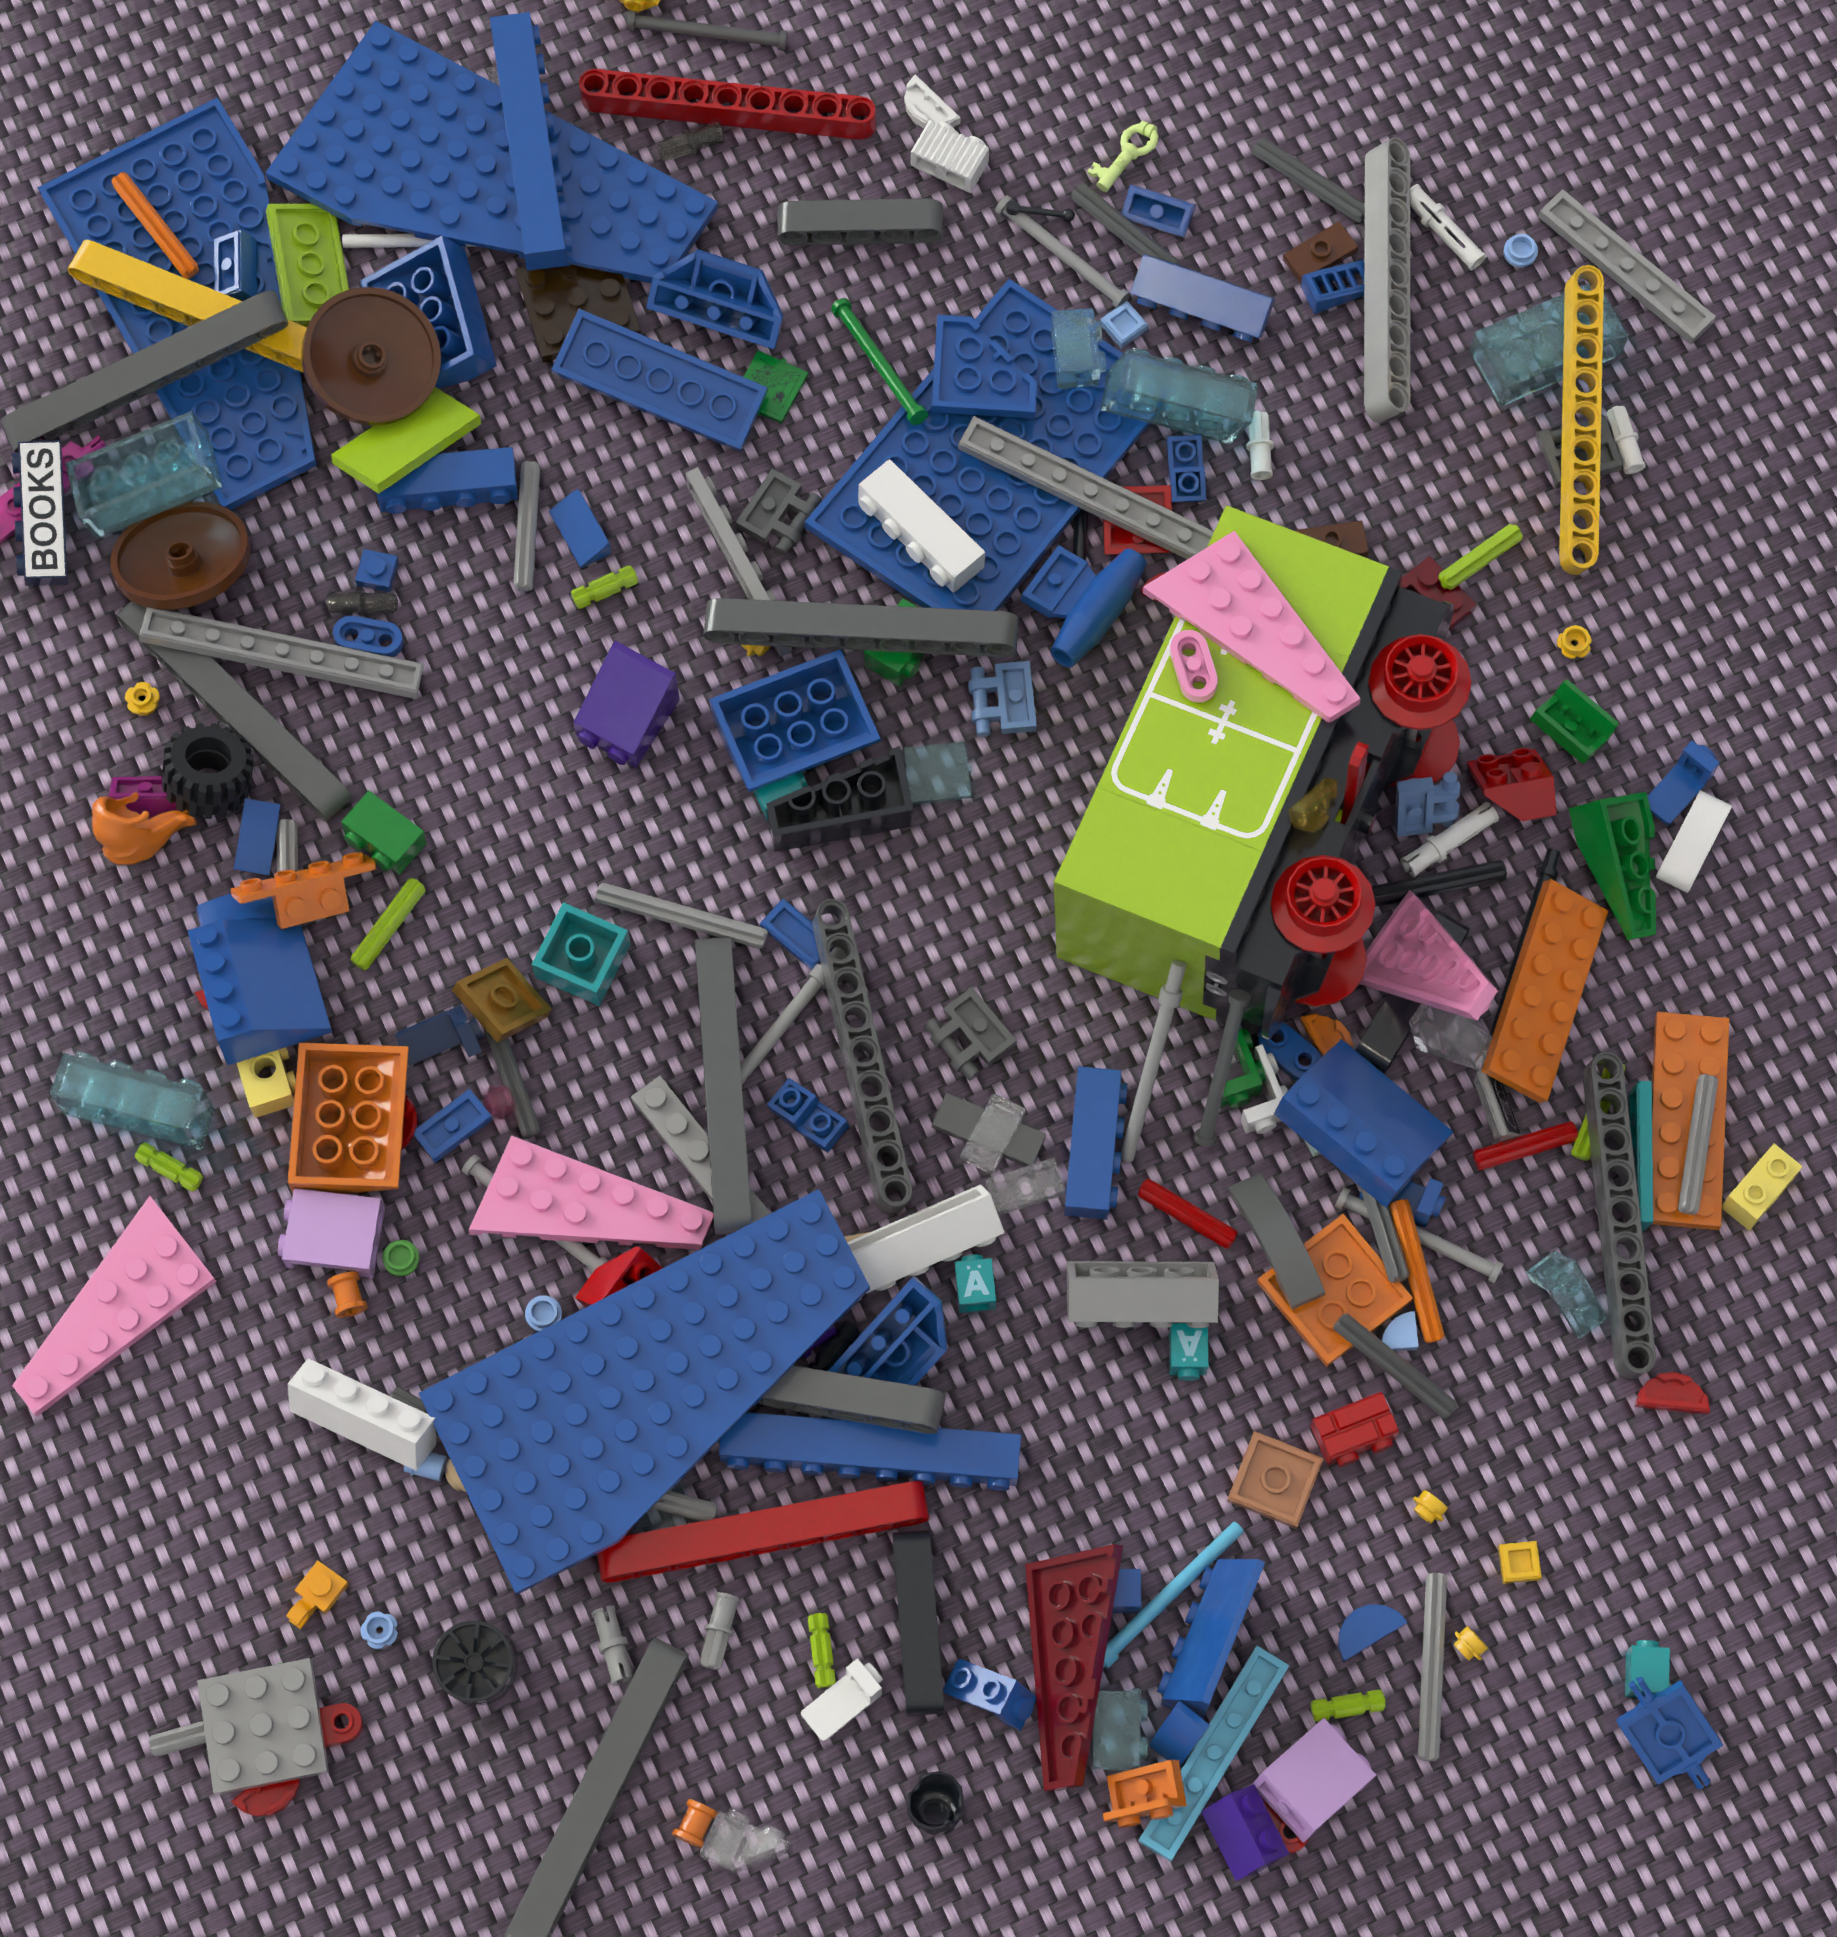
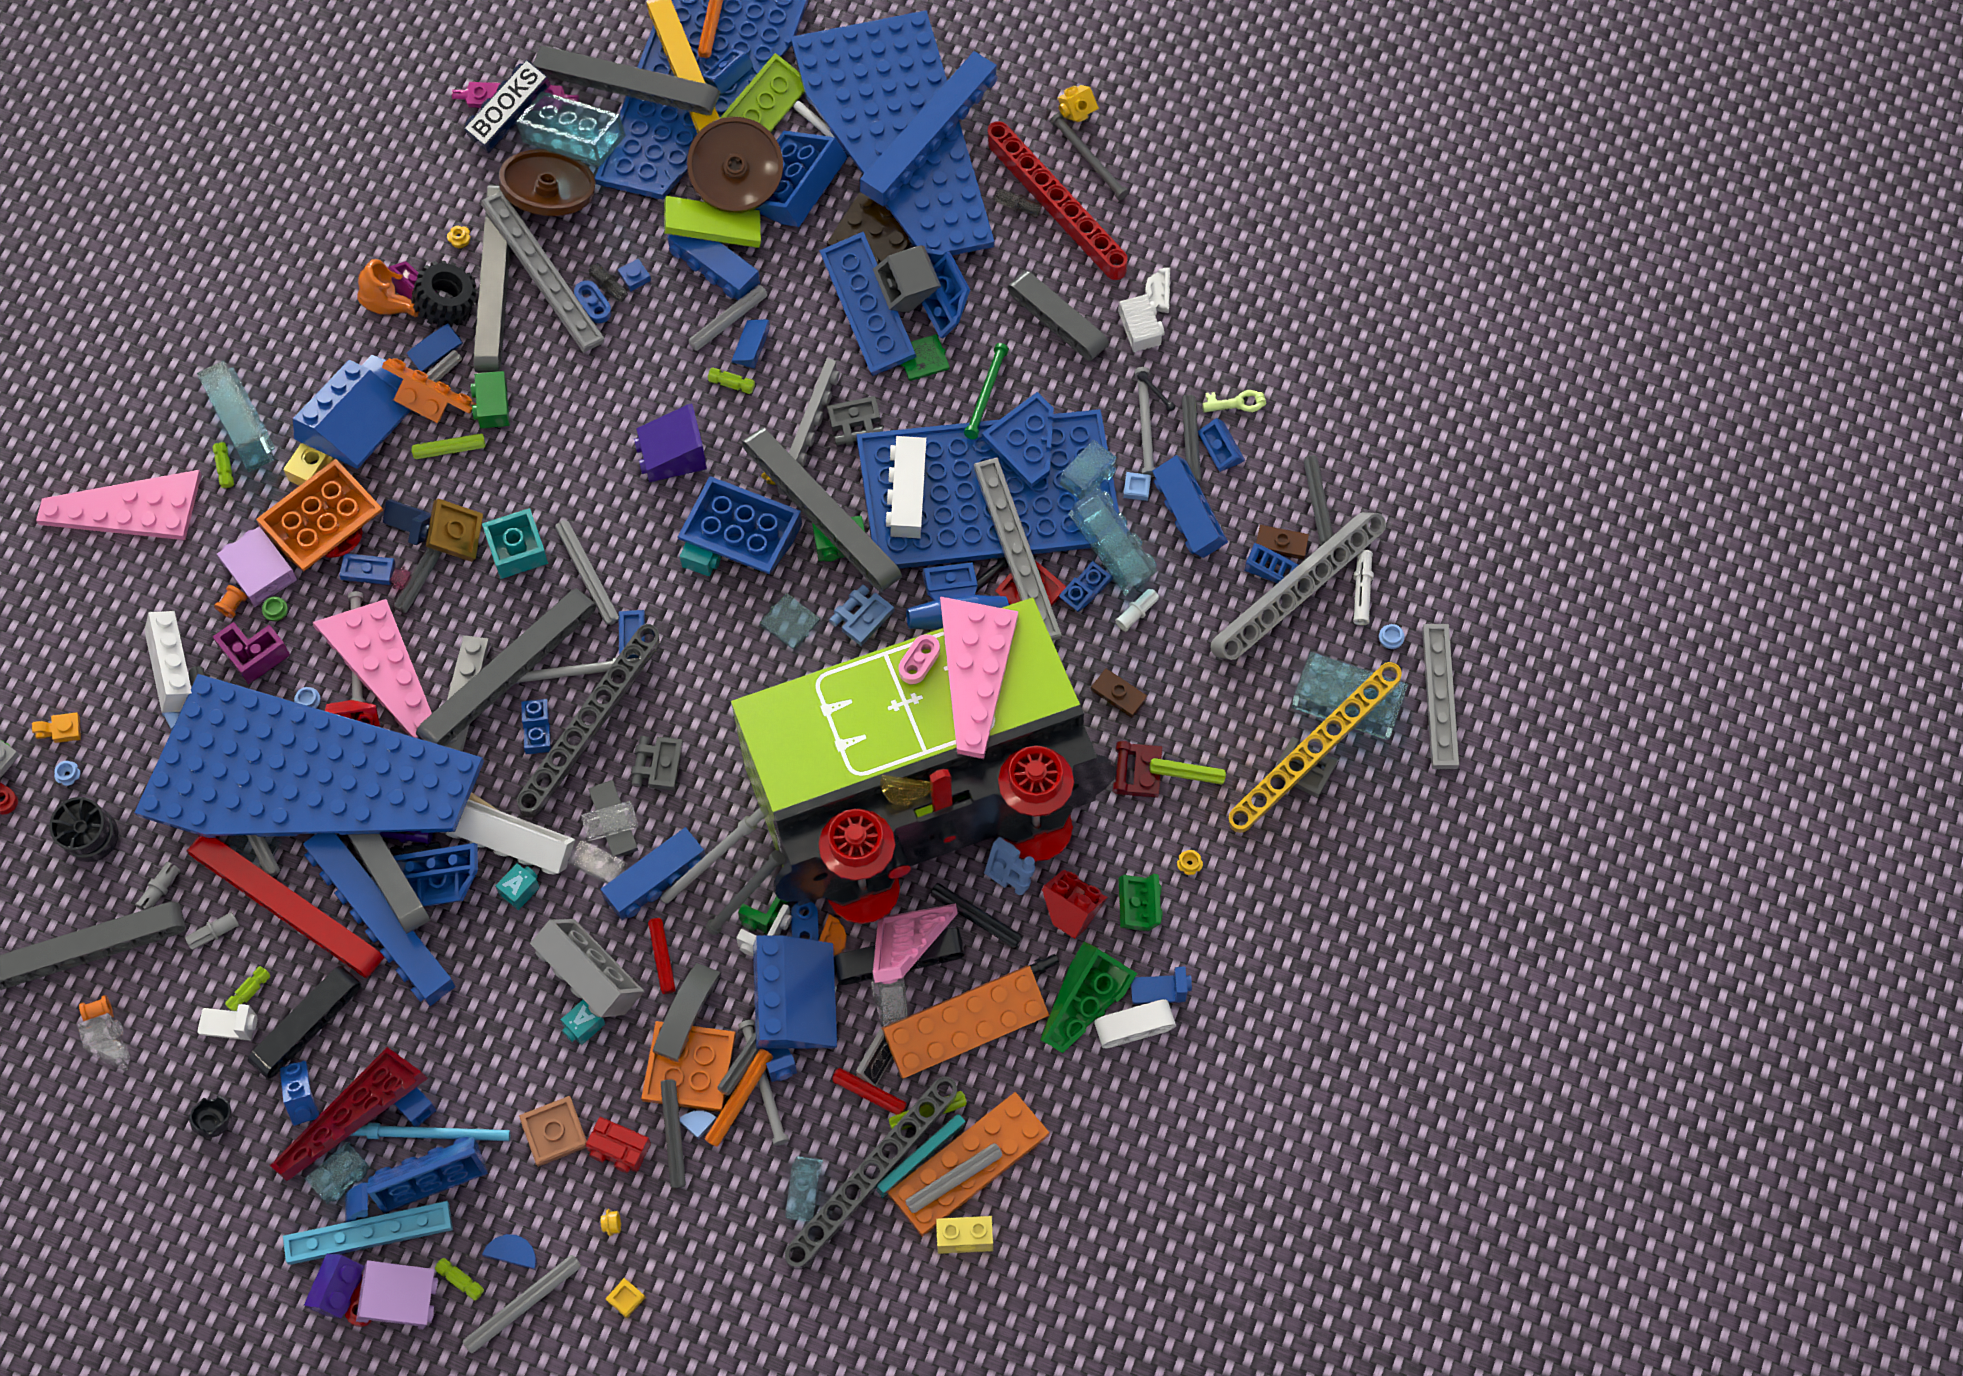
camera: 45 degrees right, 5 degrees down
black wedge [766,746,914,852] -> none
orange bracket [1103,1760,1187,1828] -> none
white pin [1400,802,1499,878] -> none
yellow plate [1454,1626,1488,1661] -> none
white axle [1606,406,1646,474] -> none
red tile [1634,1372,1710,1415] -> none
none -> magenta brick [213,622,290,685]
none -> dark grey slope [873,245,941,313]

